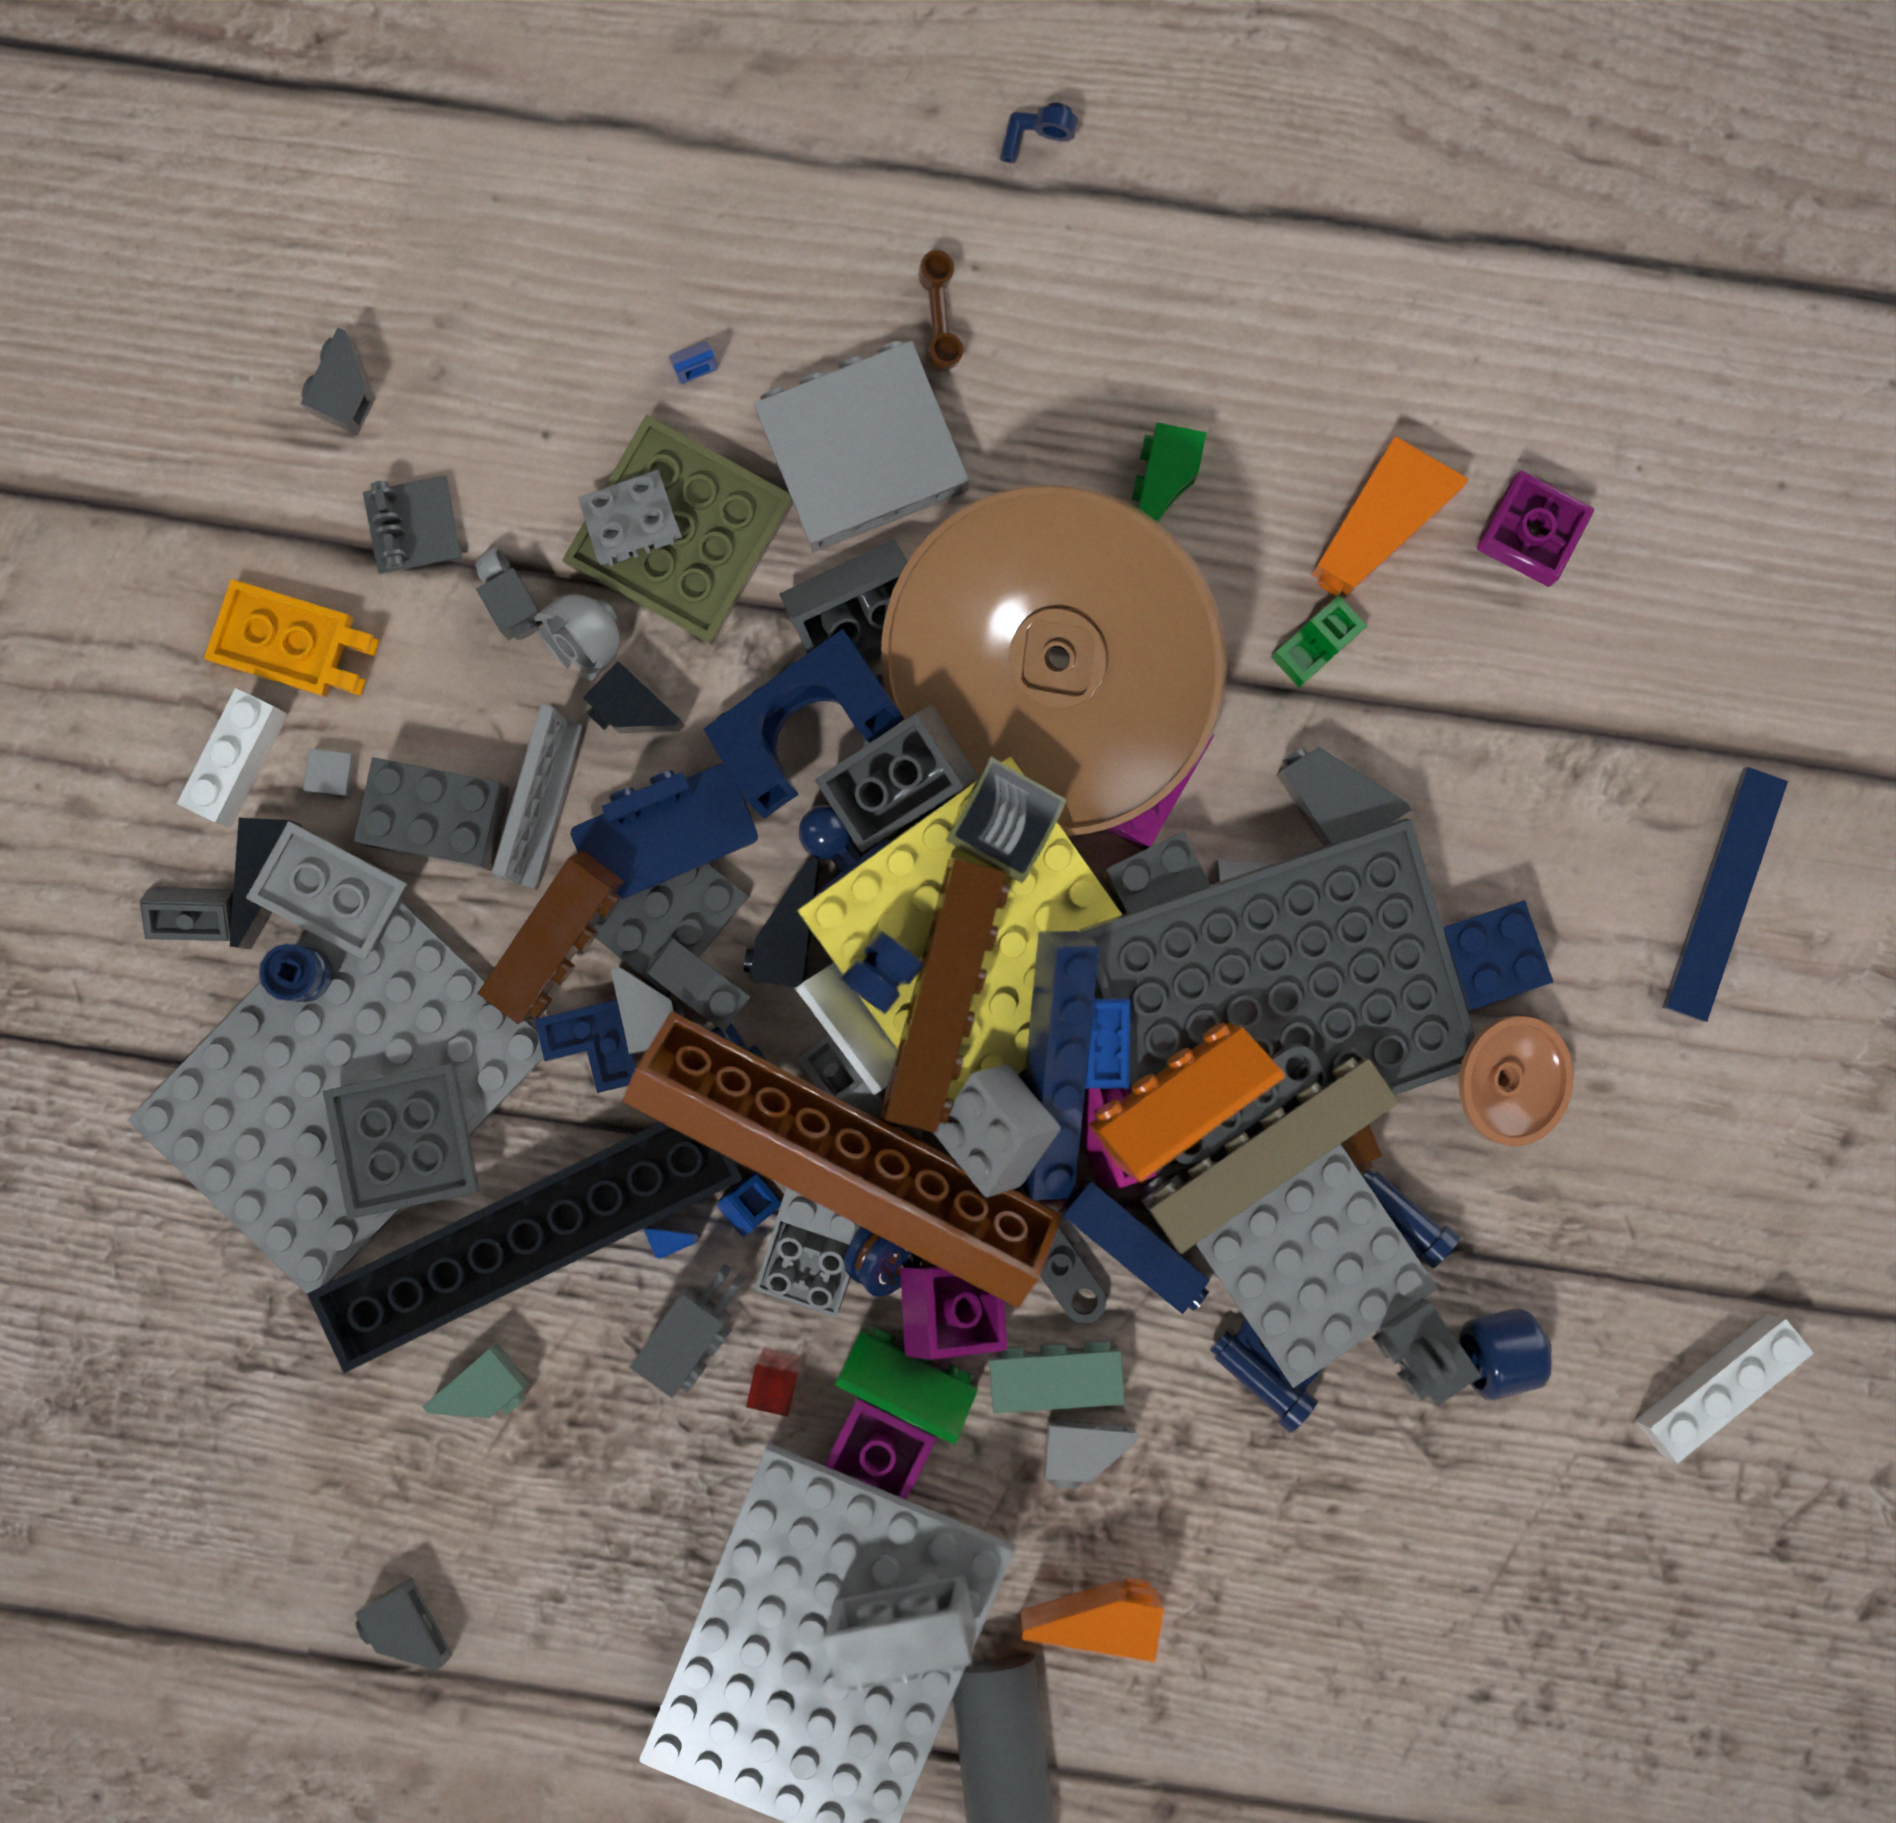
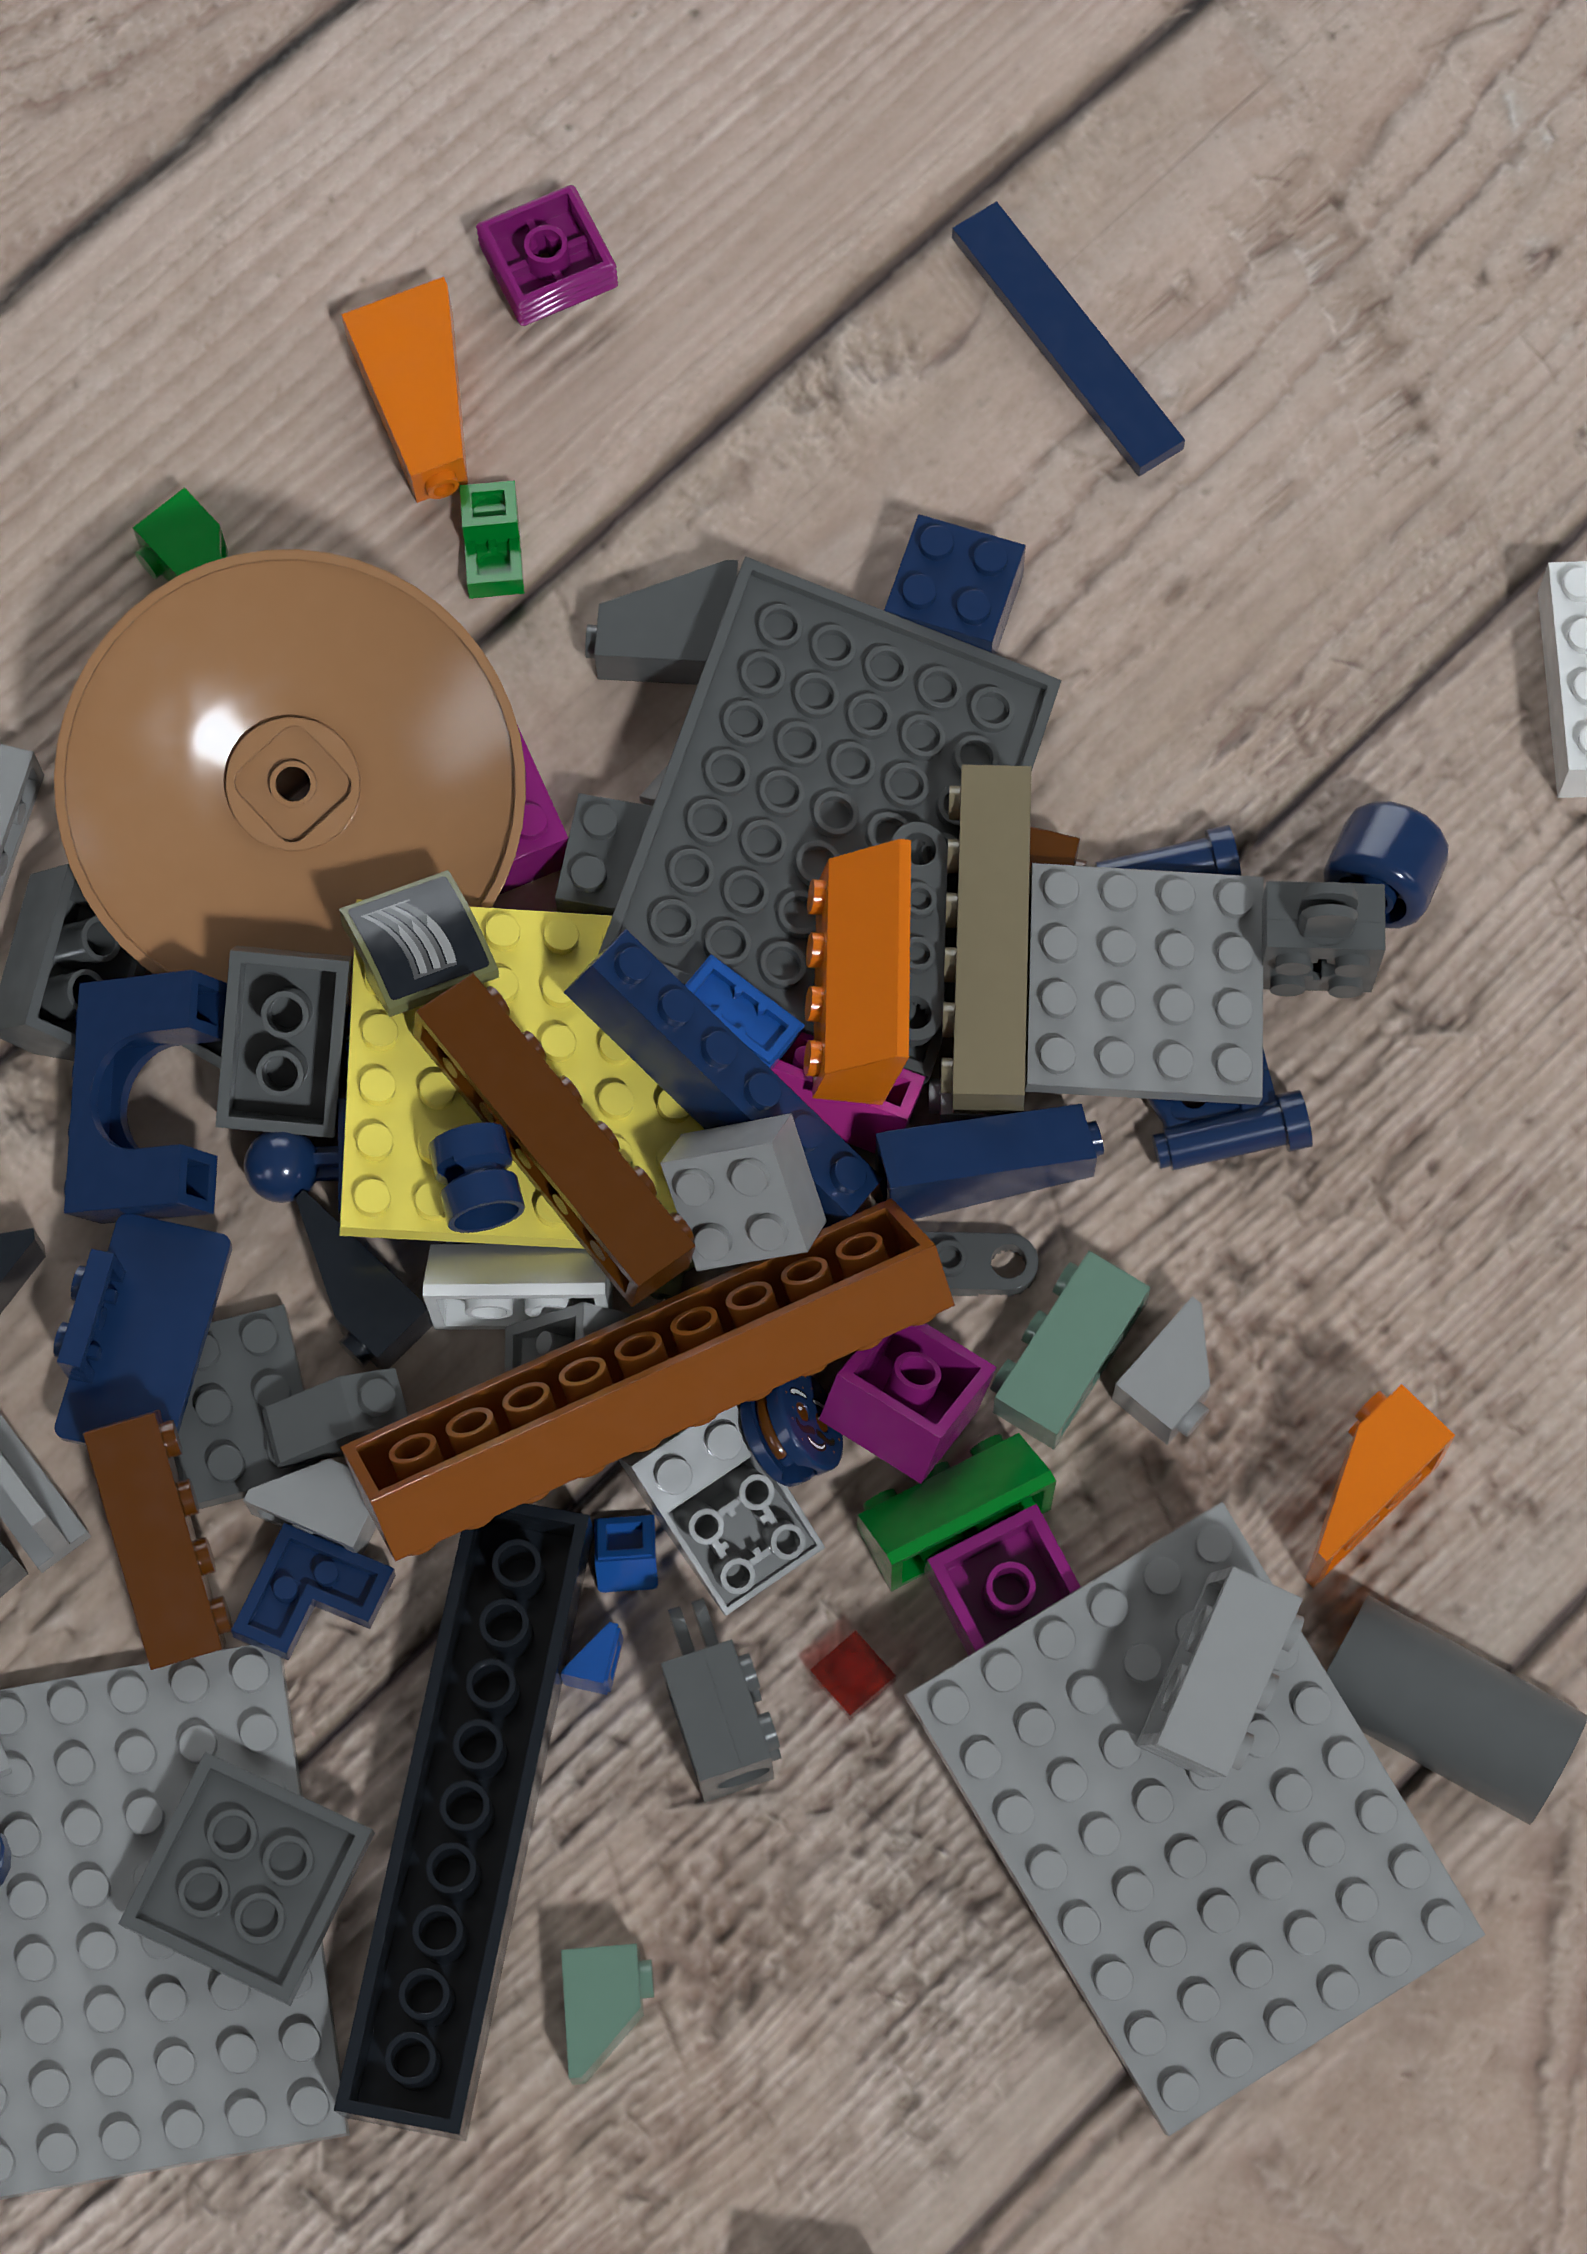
camera: 50 degrees left, 15 degrees down
nougat dish [1459,1016,1574,1146] -> none

